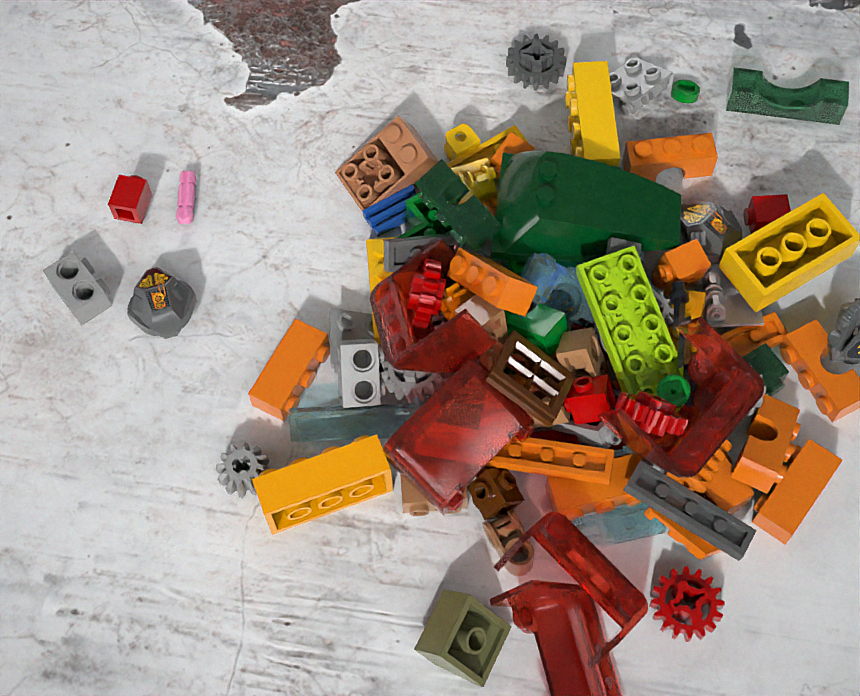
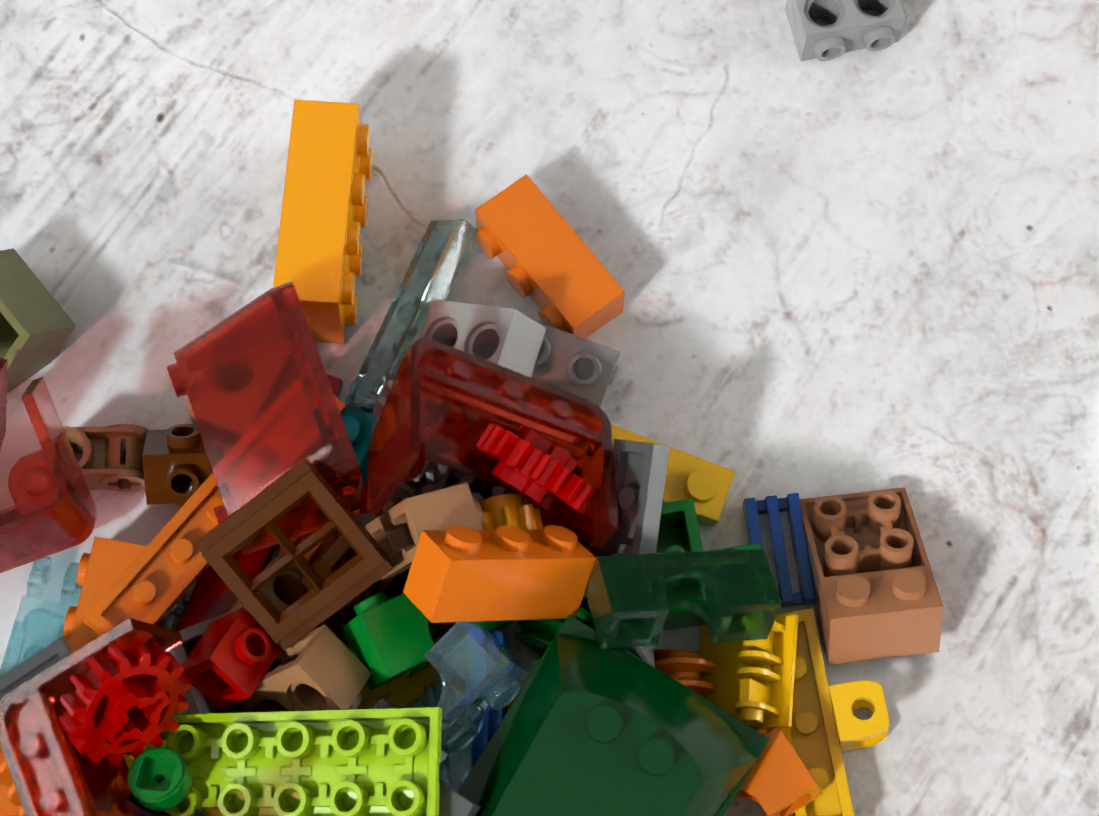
camera: 110 degrees right, 5 degrees up
red brick [108,175,152,224] -> none
dark grey helmet [127,267,197,339] -> none
bright pink axle [176,170,196,224] -> none
light grey gear [216,442,270,498] -> none

